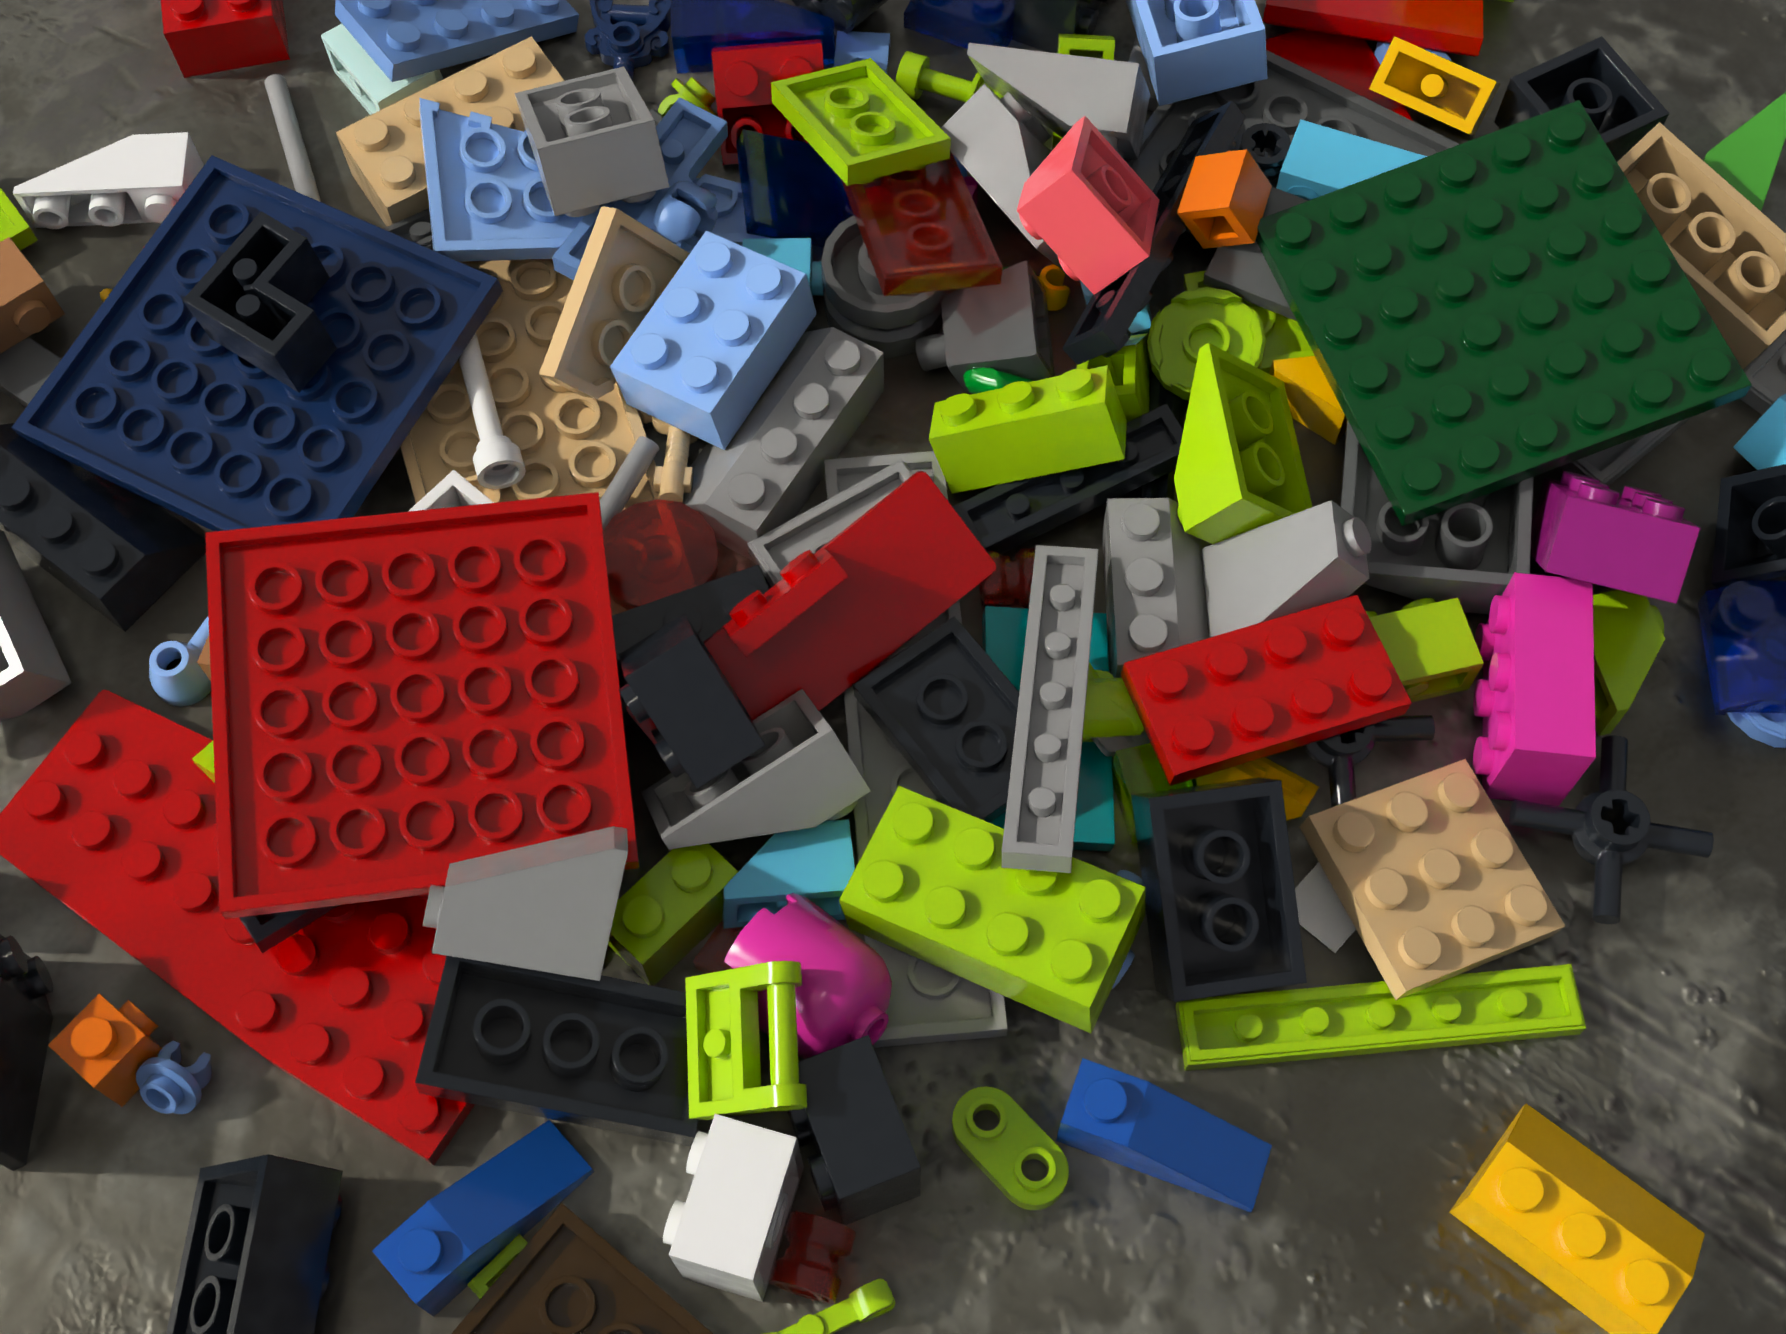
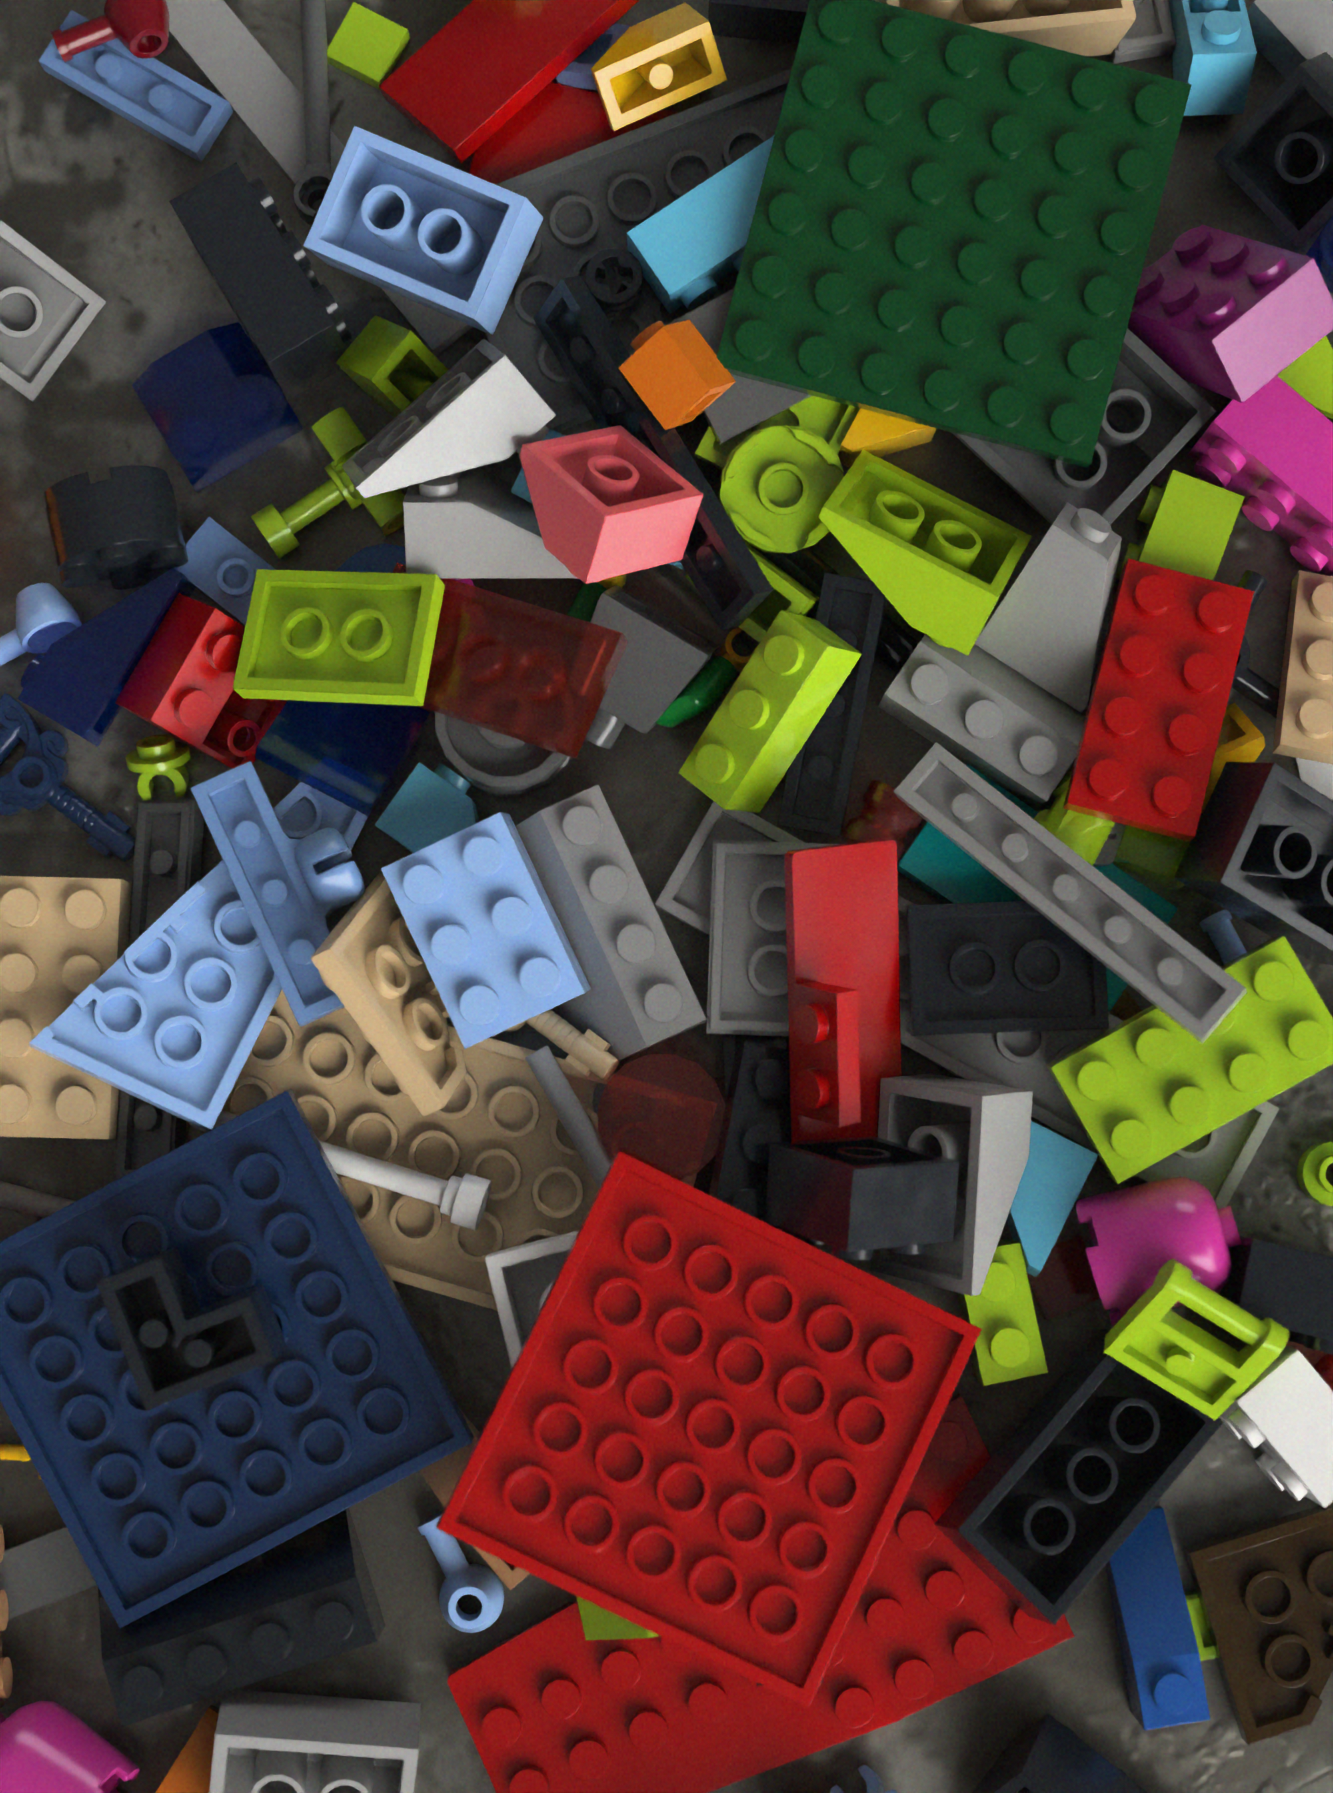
camera: 55 degrees left, 20 degrees up
light grey slope [423,826,628,981] -> none
light grey slope [515,66,669,217] -> none

